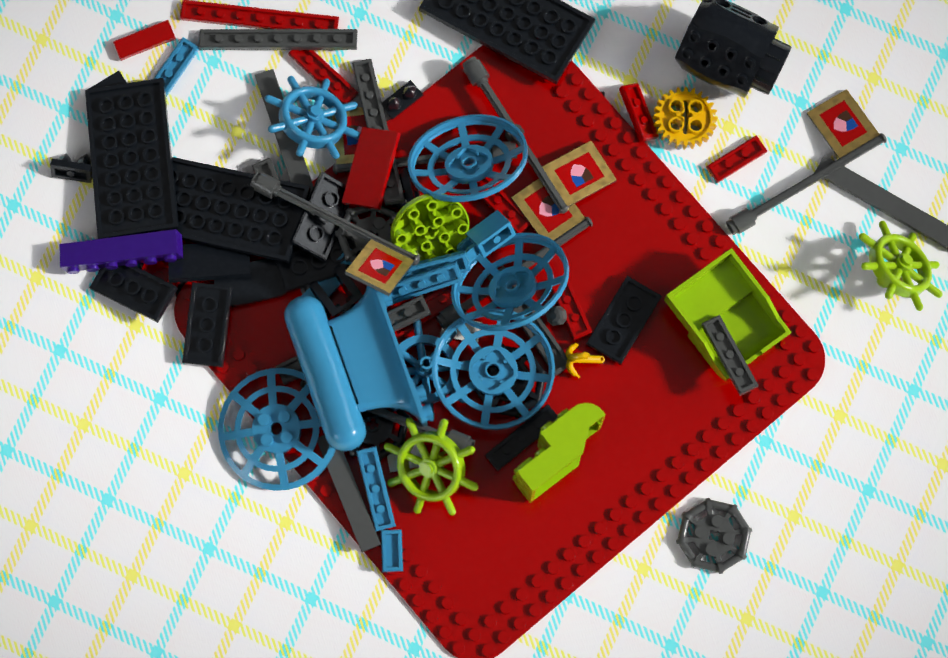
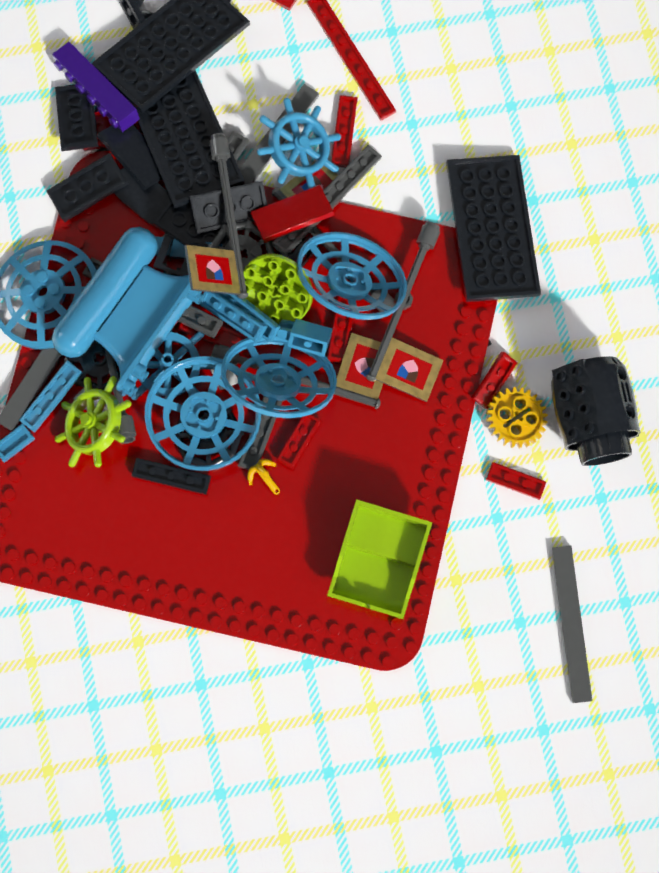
camera: 55 degrees right, 0 degrees up
dark azure tile [154,37,200,97] -> none
dark grey tile [199,29,358,50] -> none
black tile [382,80,423,120] -> none
lime piece [513,403,606,503] -> none
dark grey tile [546,306,567,326] -> none
black tile [586,276,662,365] -> none
dark grey plate [676,497,753,574] -> none
dark grey tile [701,315,759,396] -> none
flag [726,89,887,235] -> none
lime piece [859,221,943,311] -> none

